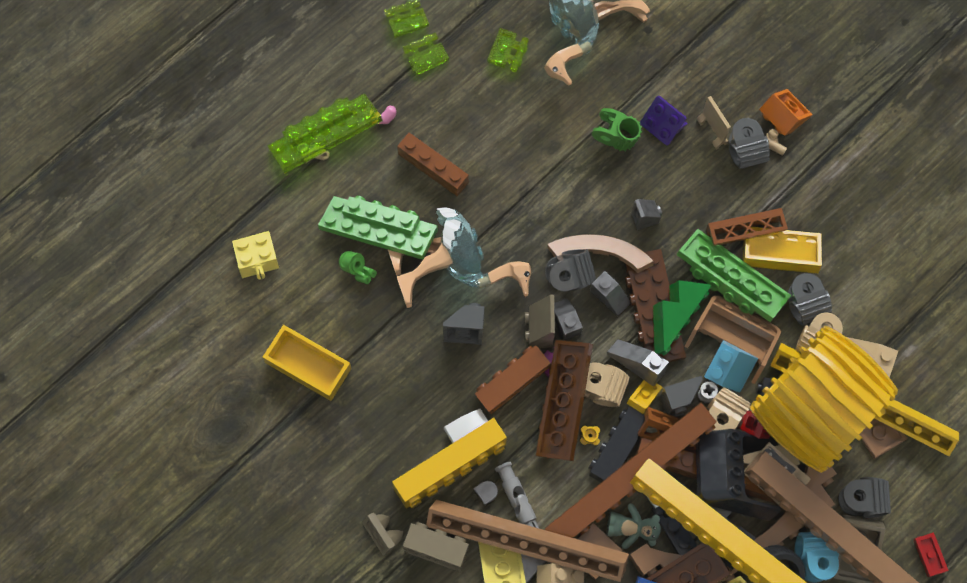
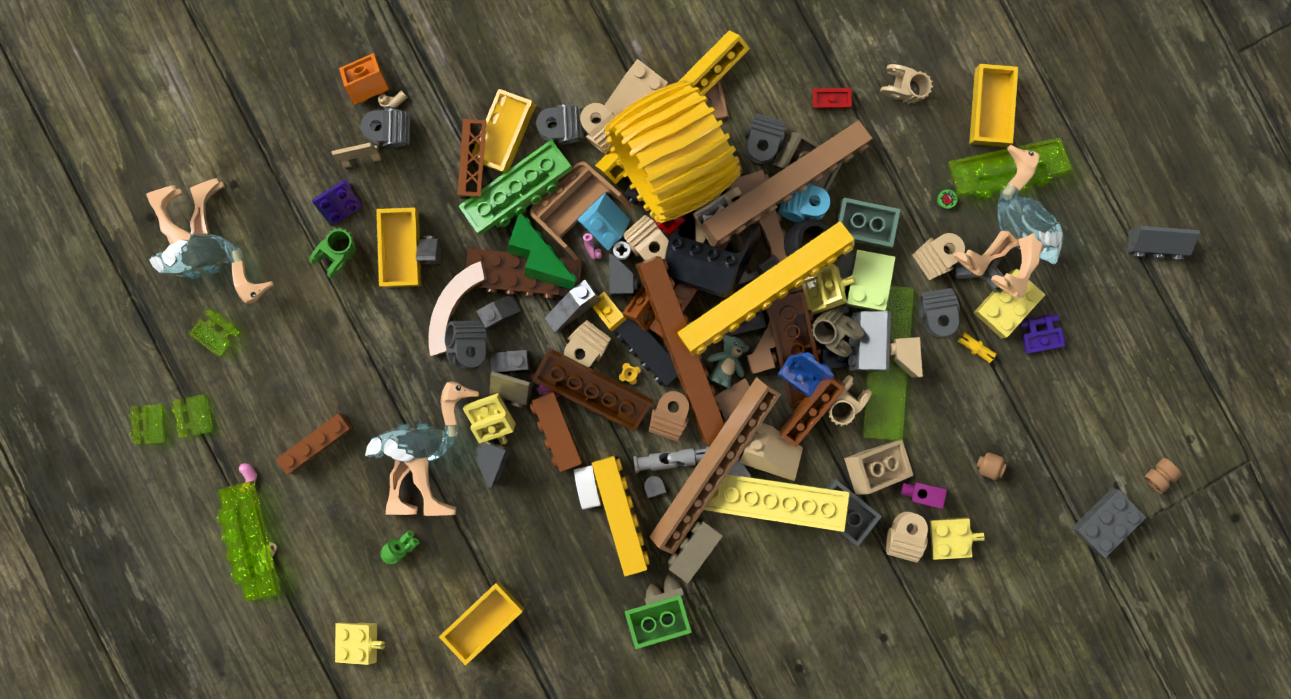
camera: 70 degrees left, 15 degrees up
plate [318,196,438,260] -> none
none -> yellow piece [377,208,421,288]
none -> light yellow plate [463,393,516,445]
none -> bright pink arm [583,233,602,260]
none -> bright green slope [625,595,692,649]
none -> medium nougat piece [648,391,690,442]

